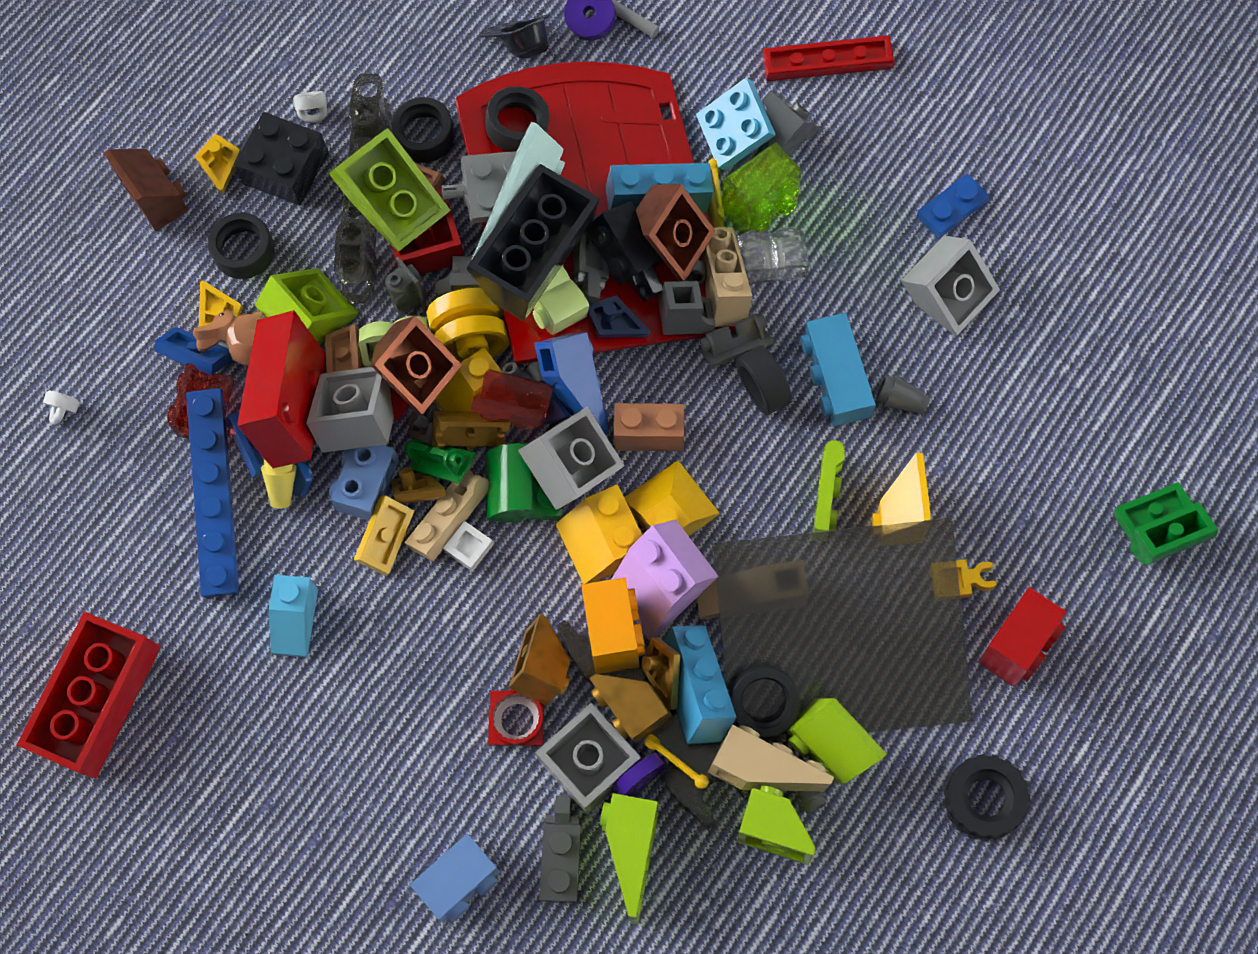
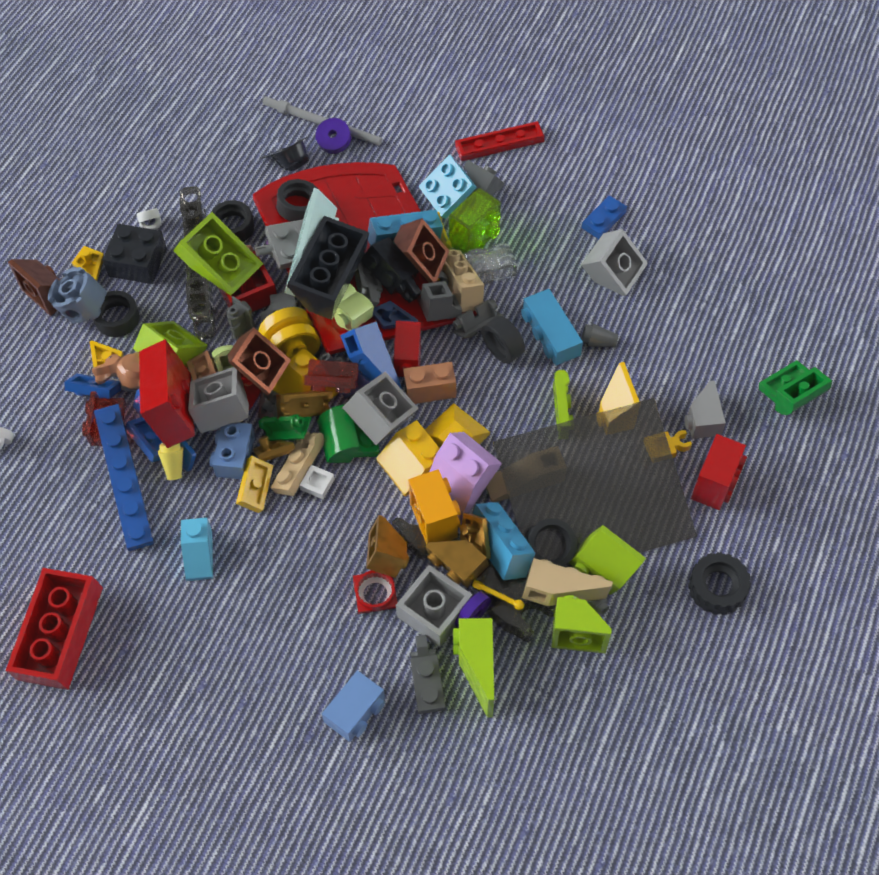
camera: 15 degrees left, 10 degrees down
none -> sand blue brick [48,267,107,323]
none -> red slope [394,321,421,377]
none -> light grey slope [684,381,726,439]

